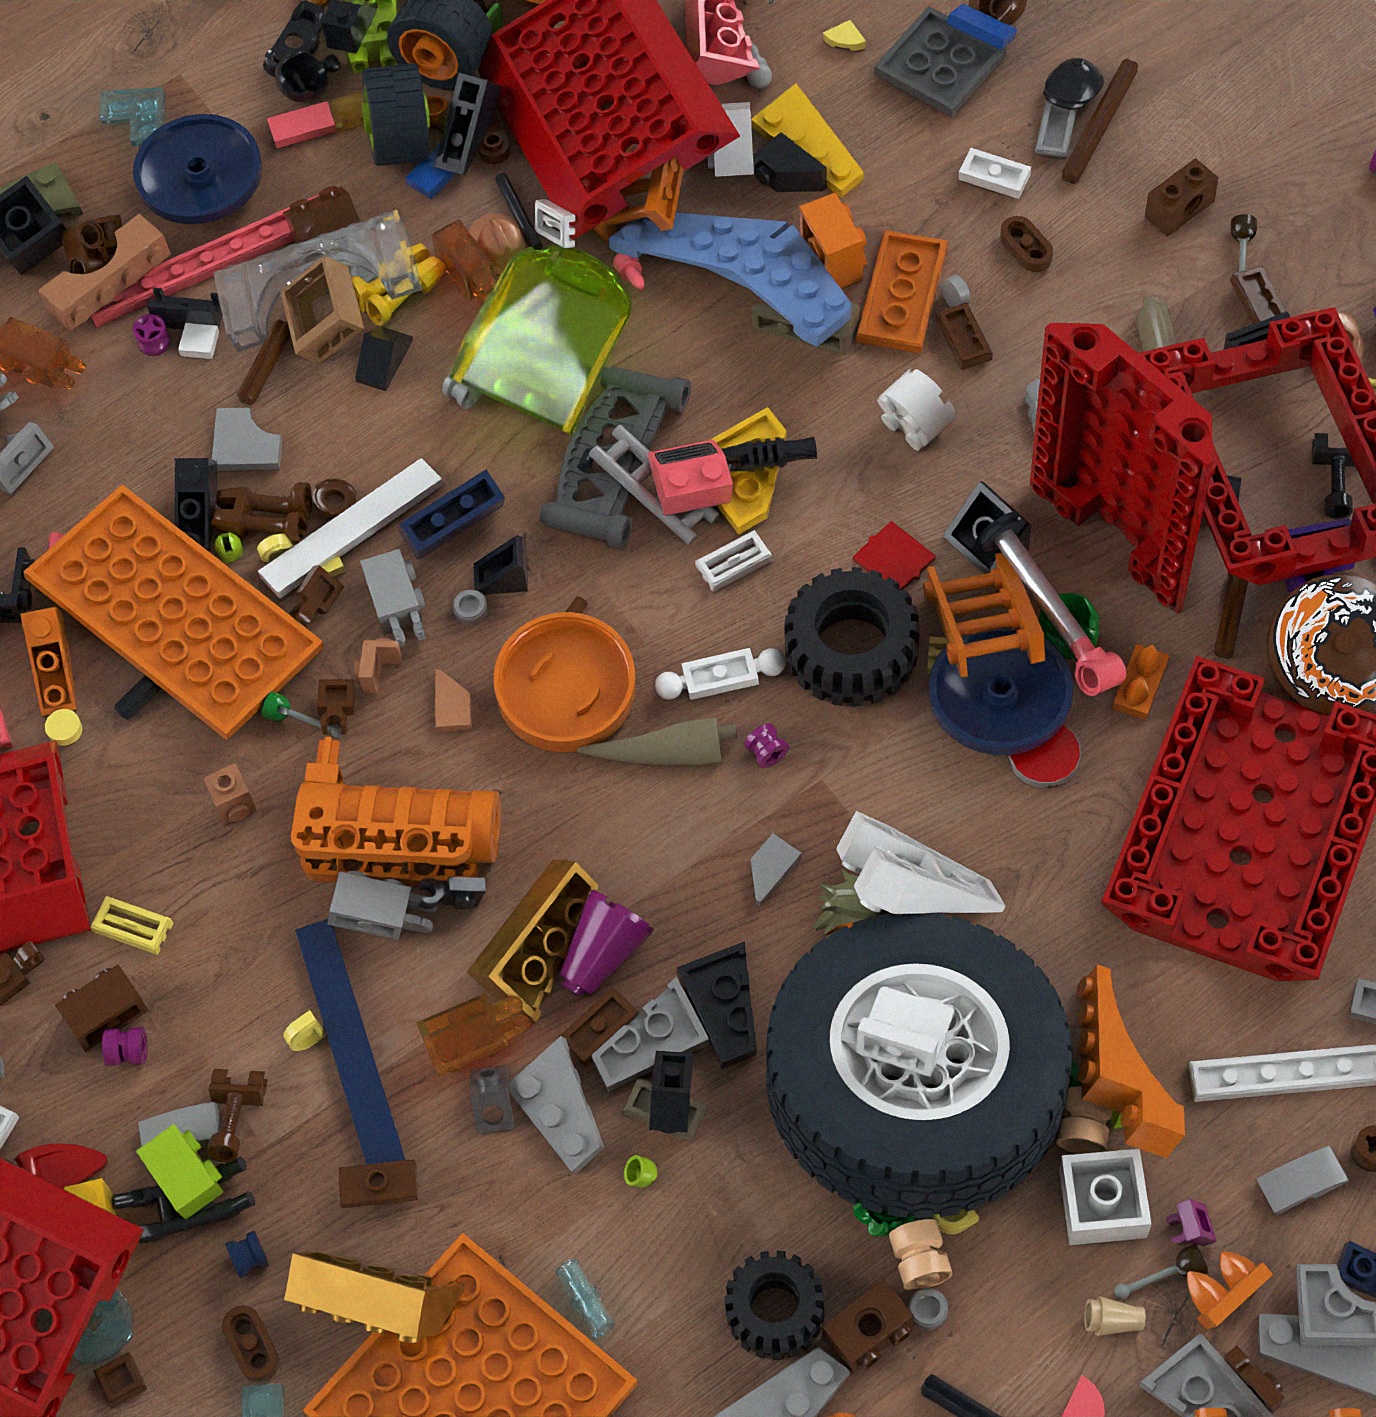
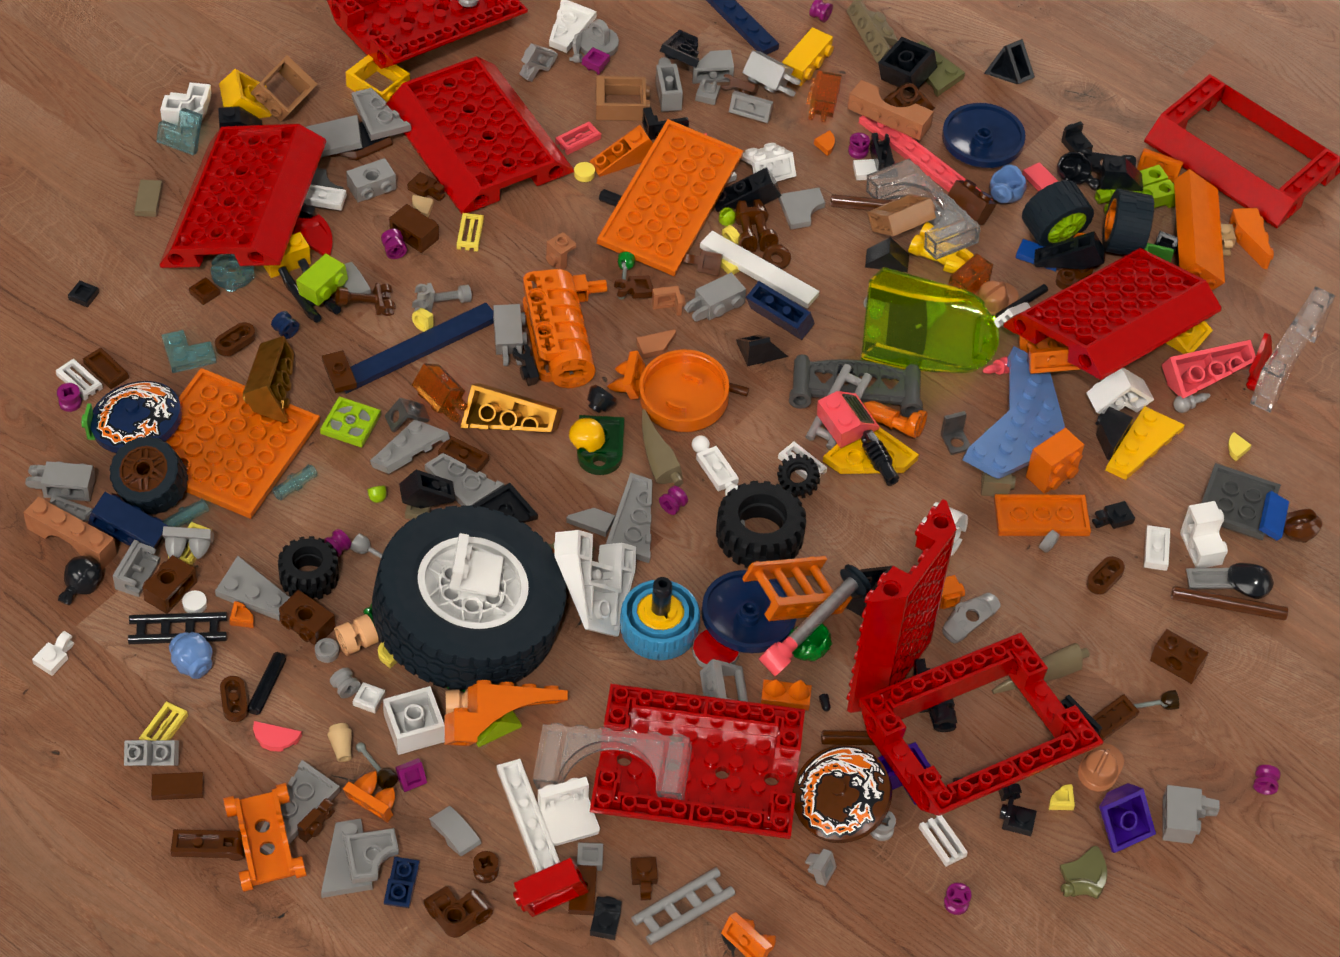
camera: 65 degrees right, 10 degrees down
clear light blue plate [100,87,166,147] -> none
light grey tile [452,590,488,626] -> none
magenta cone [560,890,654,997] -> none
red piece [853,521,936,591] -> none
reddish brown plate [936,302,993,370] -> none
none -> lime piece [320,396,381,448]
none -> magenta wheel [324,529,351,557]
none -> light grey wheel [330,667,361,699]
none -> light grey hinge [350,533,382,558]
none -> white tile [353,682,386,713]
none -> tan tile [412,195,434,217]
none -> light grey bar [412,283,472,313]
none -> clear arch [533,723,692,800]
none -> white bracket [538,777,600,846]
none -> yellow hair [569,418,605,452]
none -> dark green tile [577,415,624,475]
none -> black cone [587,384,616,413]
none -> light grey wing [606,473,652,563]
none -> orange tile [607,351,645,400]
none -> dark azure wheel [620,577,700,660]
none -> light grey tile [700,659,748,702]
none -> white bracket [741,143,796,182]
none -> black tyre [777,454,820,498]
none -> orange tile [814,130,835,156]
none -> black piece [819,694,831,712]
none -> orange piece [863,401,928,438]
none -> orange window [938,575,965,611]
none -> flat silver bracket [940,411,971,455]
none -> black slope [984,39,1035,84]
none -> medium blue hair [989,164,1027,203]
none -> black bracket [1061,121,1093,152]
none -> black plate [1092,501,1135,529]
none -> white brick [1180,501,1228,568]

